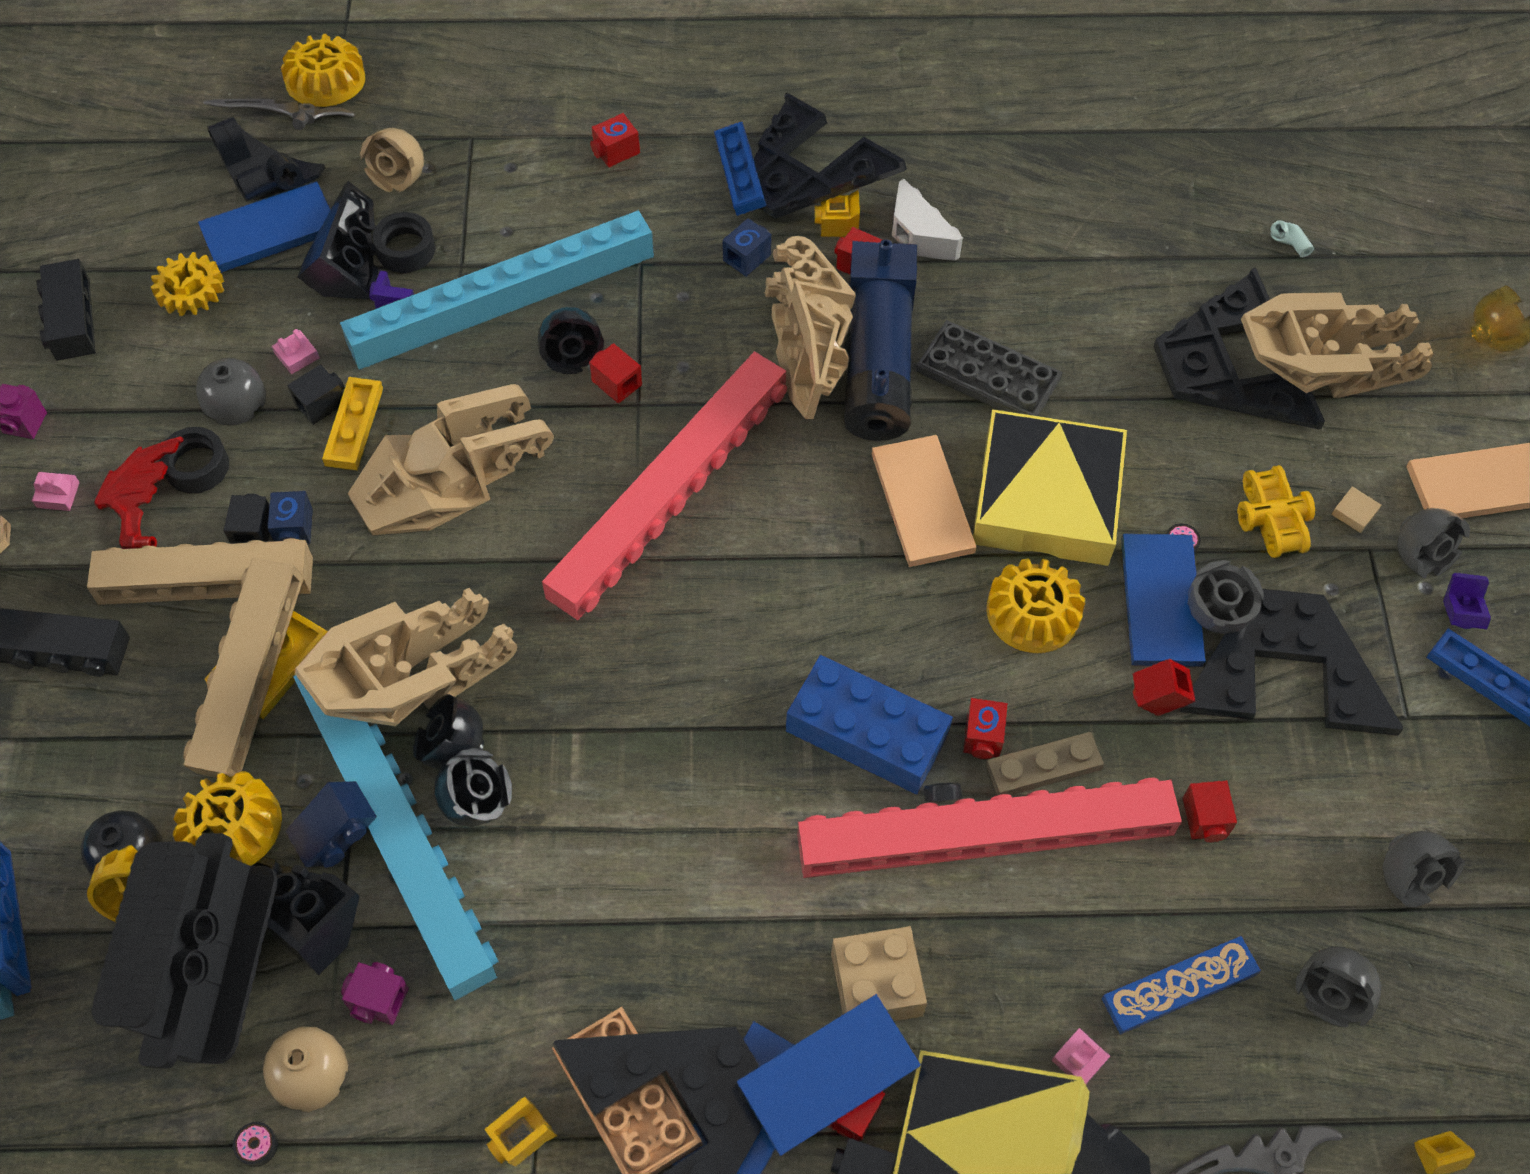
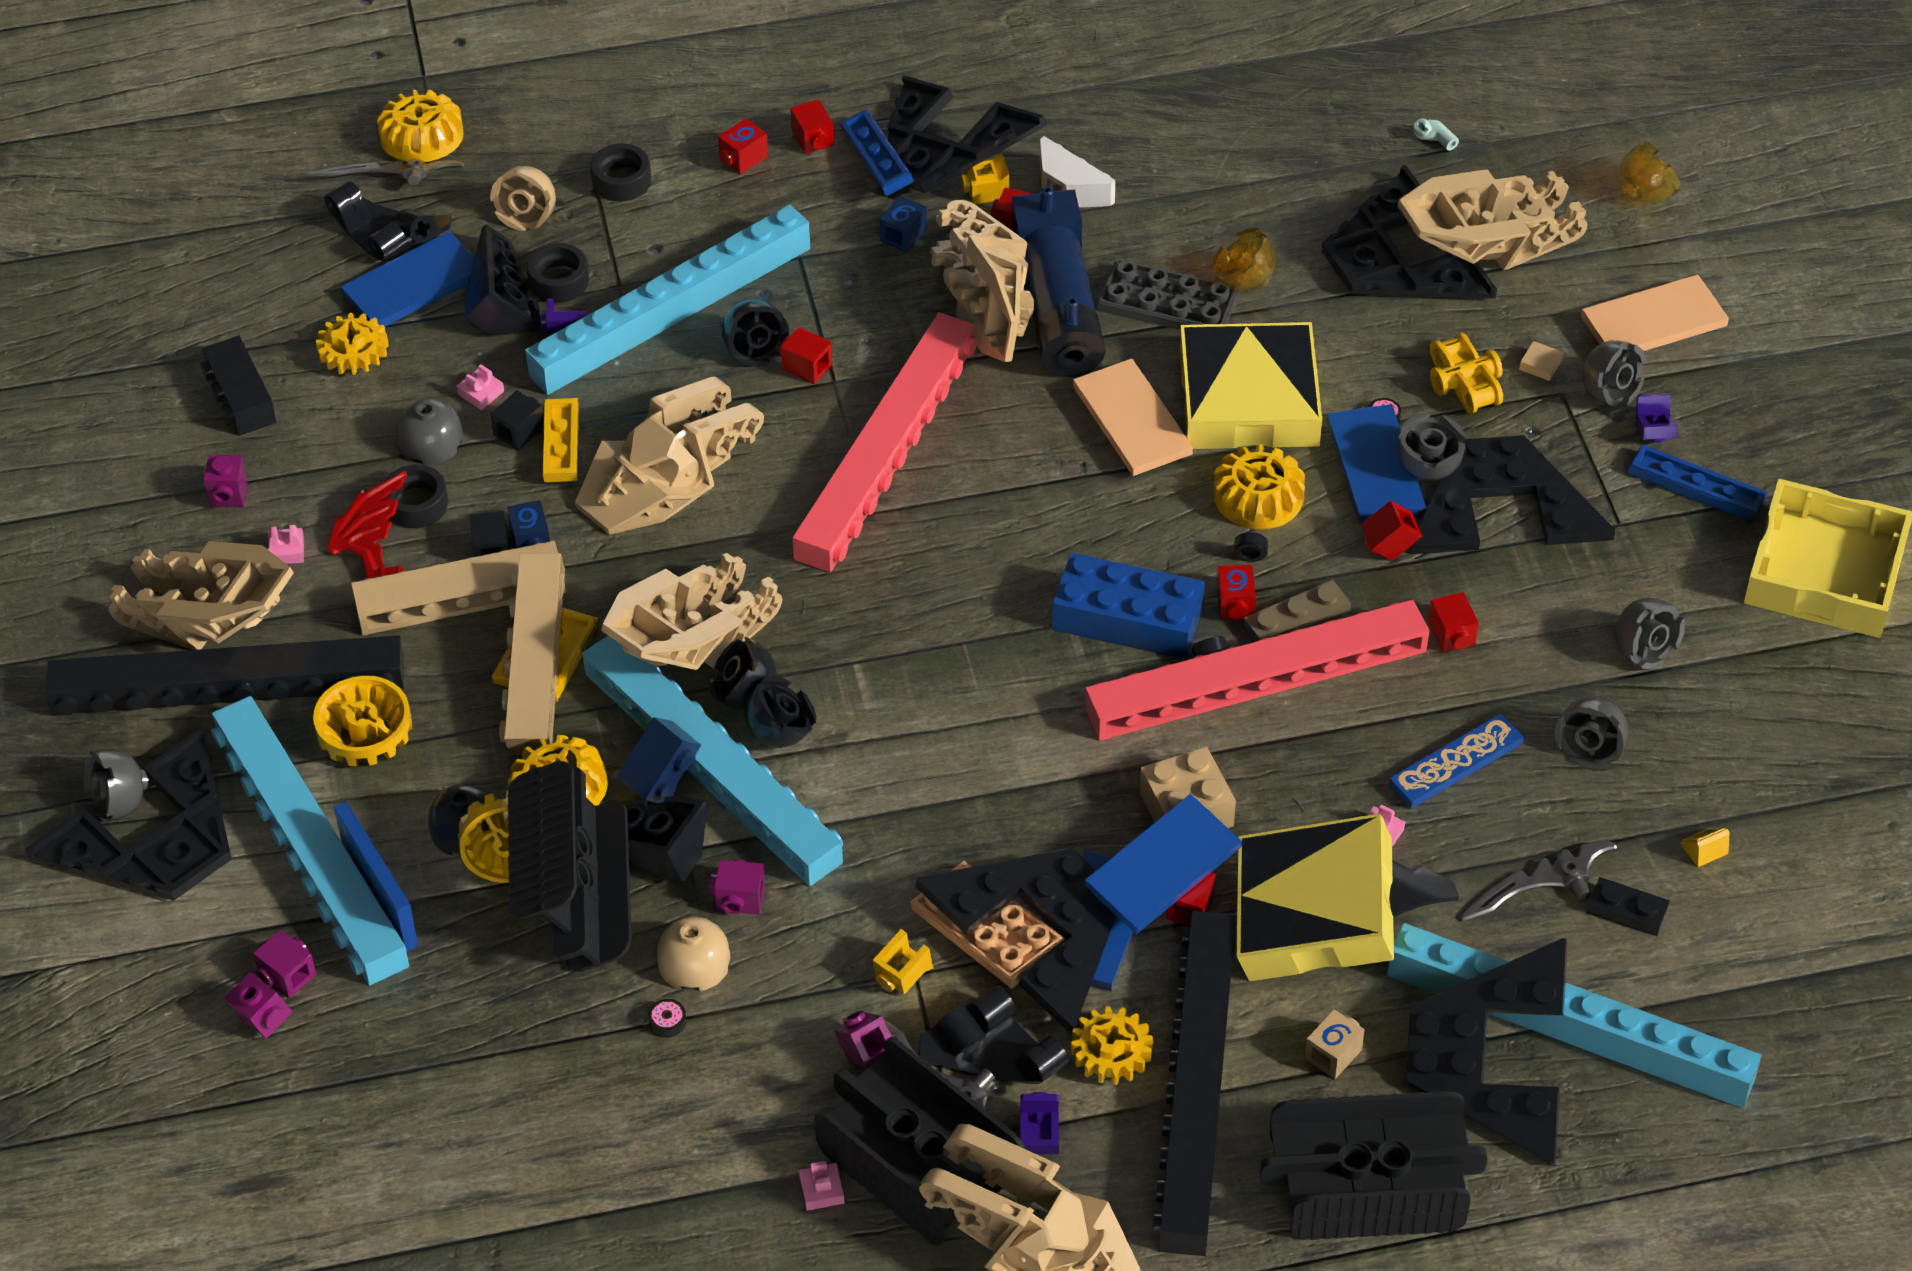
camera: 10 degrees left, 10 degrees down
none -> yellow gear [313,676,412,766]
none -> black tyre [590,143,651,202]
none -> red brick [790,99,834,154]
none -> clear yellow cylinder [1211,228,1277,292]
none -> black tile [1233,532,1268,562]

